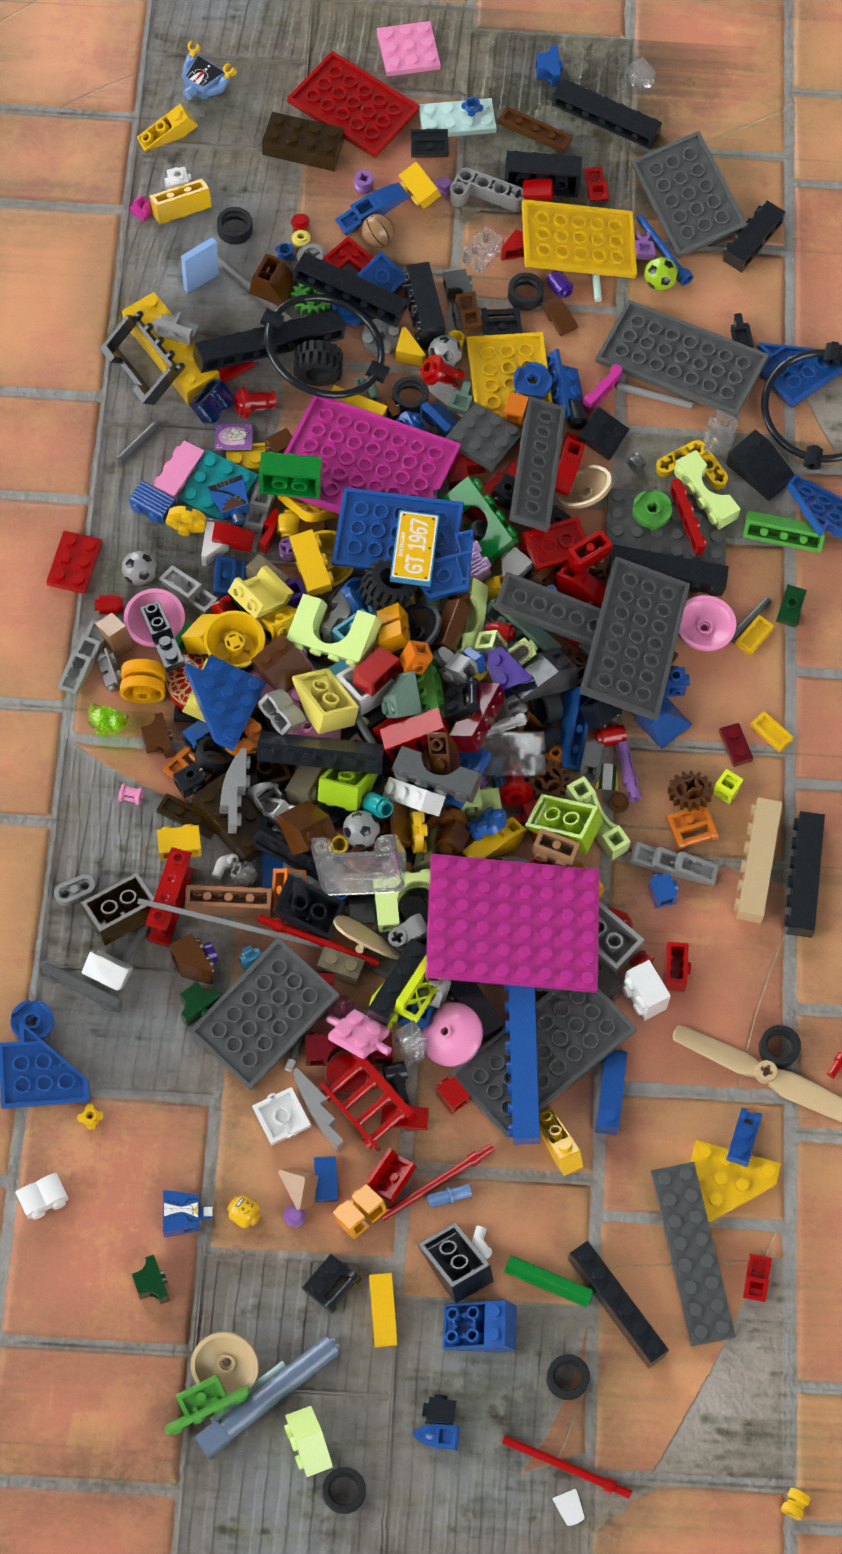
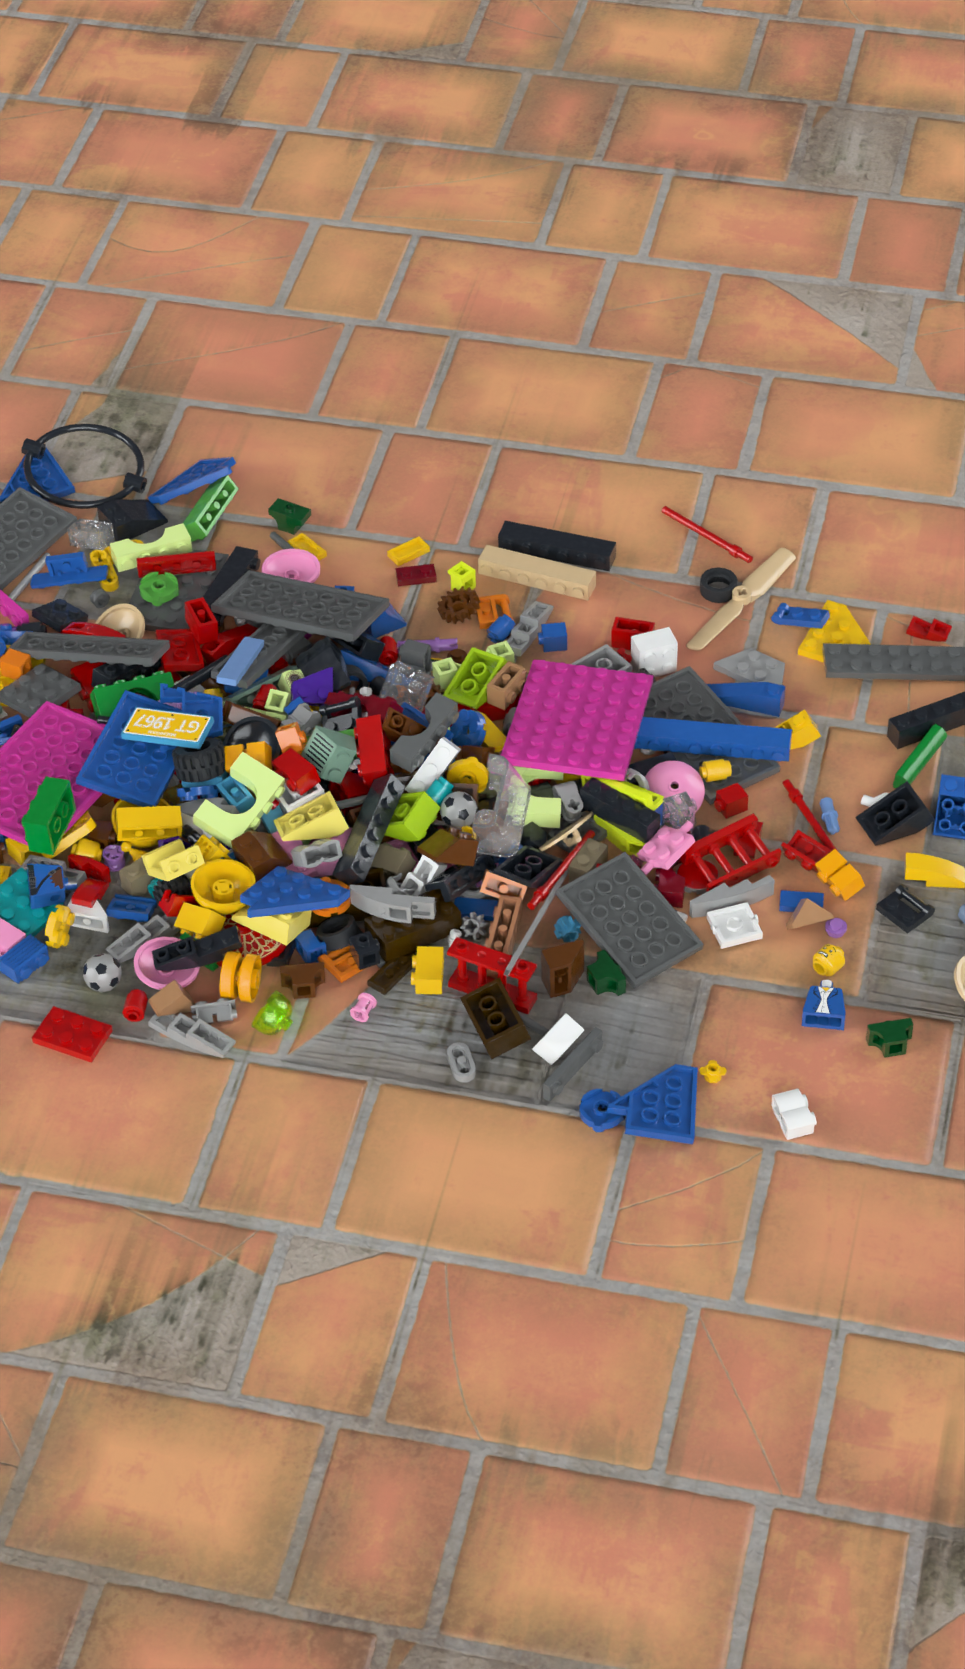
camera: 75 degrees left, 20 degrees down
none -> blue bracket [30,552,108,589]
none -> yellow piece [121,841,148,861]
none -> black axle [171,655,227,692]
none -> medium blue tile [217,637,264,686]
none -> blue brick [487,614,516,644]
none -> yellow brick [699,759,732,782]
none -> light grey wing [713,648,785,685]

